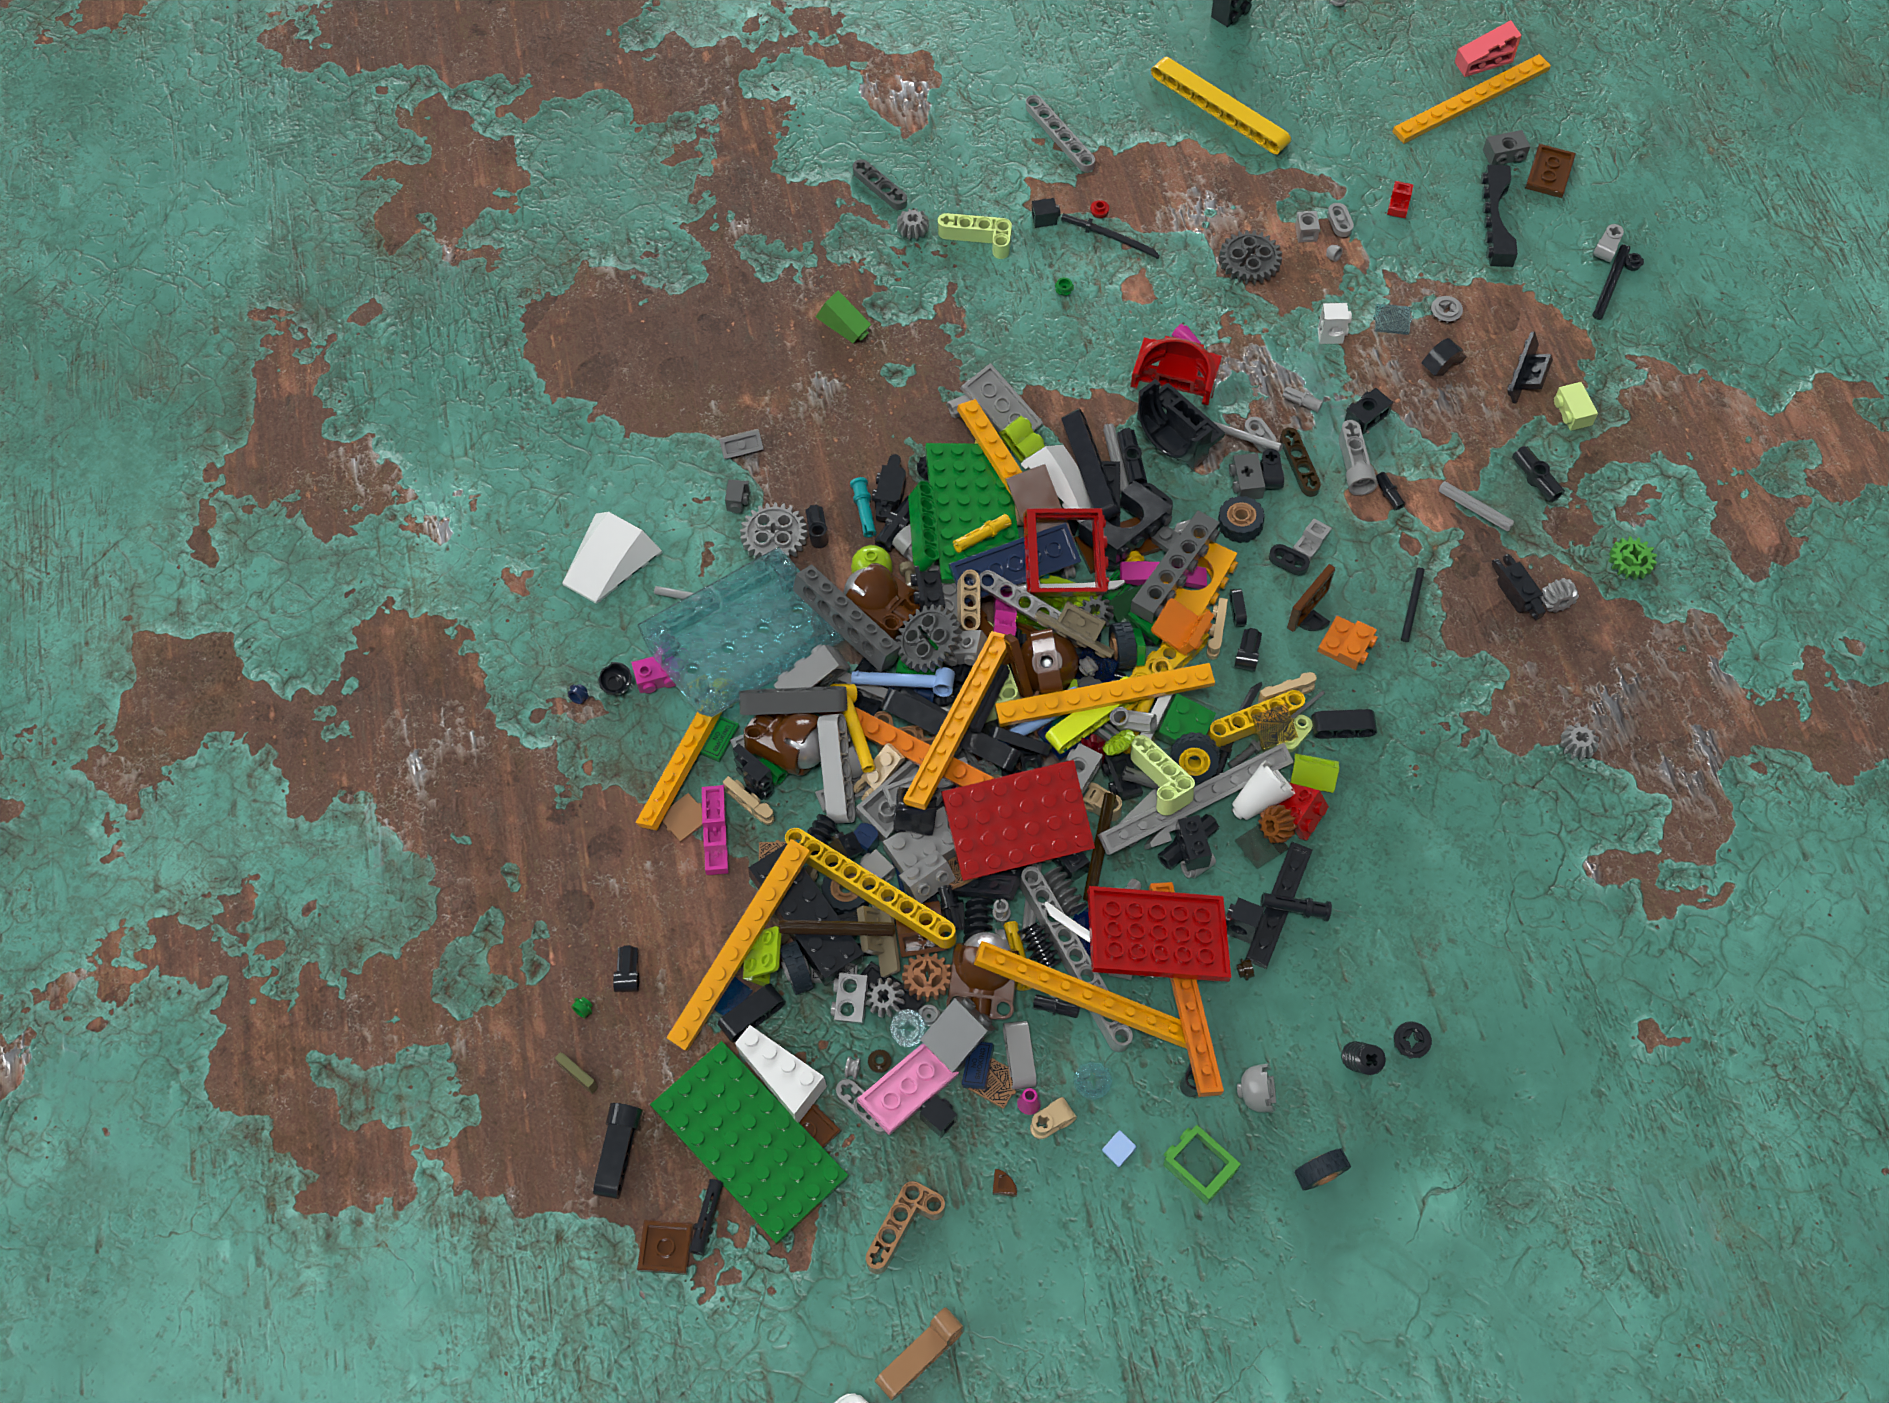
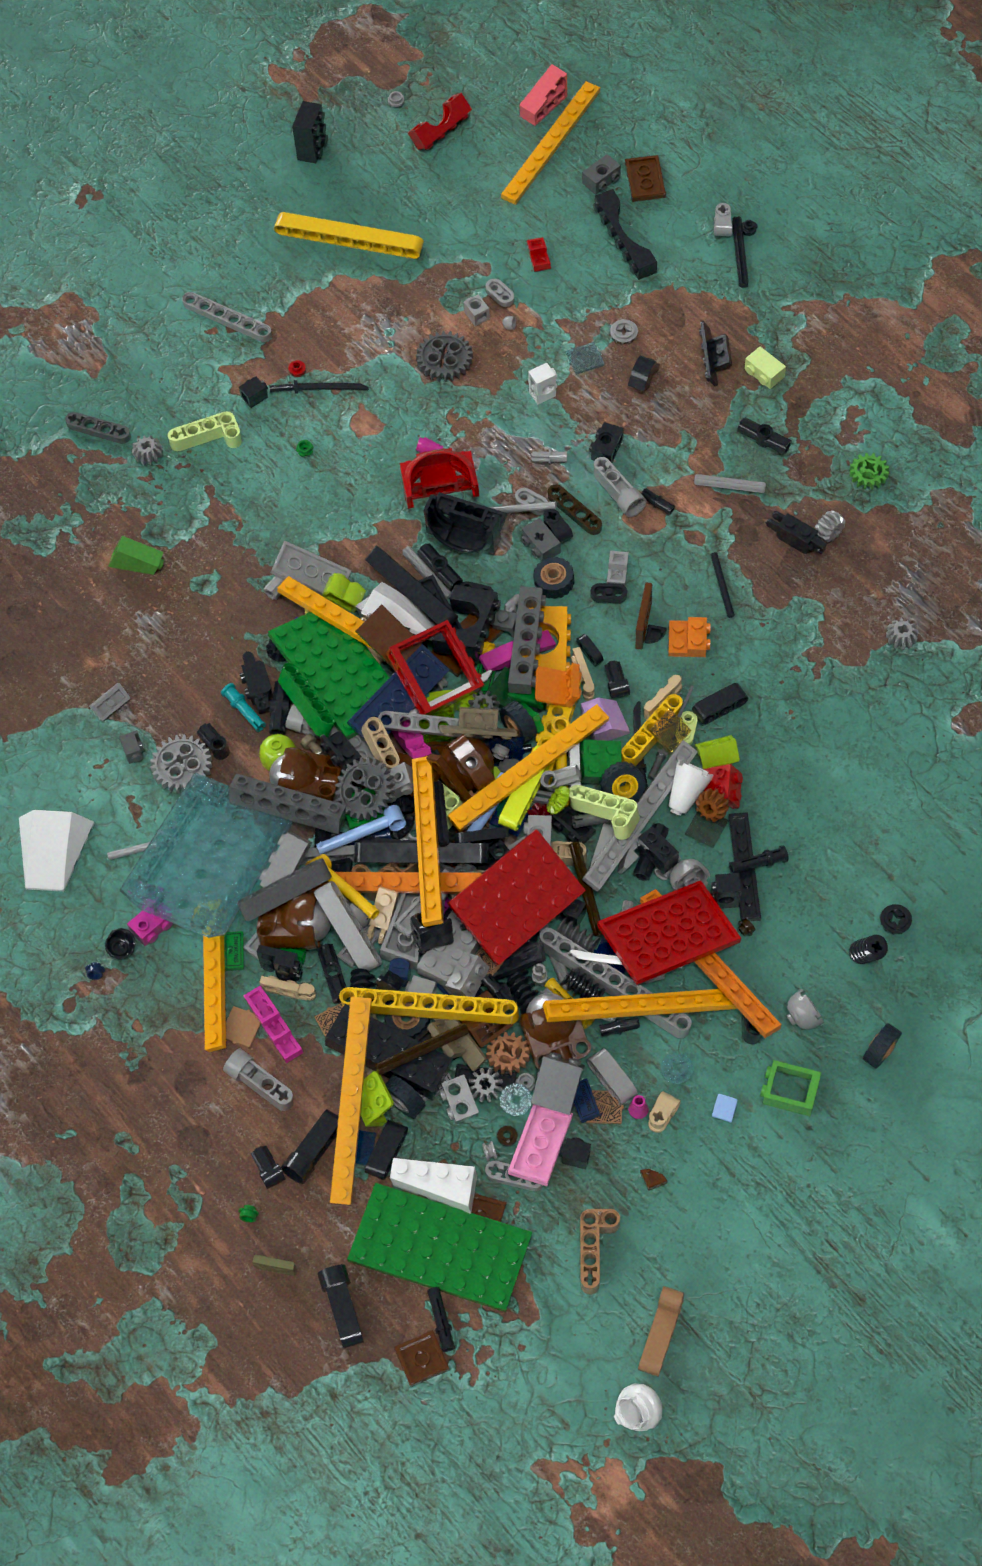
camera: 25 degrees left, 0 degrees up
yellow pin [953,514,1012,553] -> none
none -> light grey beam [223,1048,293,1111]
none -> black beam [281,1109,339,1184]
none -> black piece [317,943,350,1004]
none -> red arch [408,93,472,150]
none -> lavender slope [581,698,630,741]
none -> light grey cylinder [670,859,710,891]

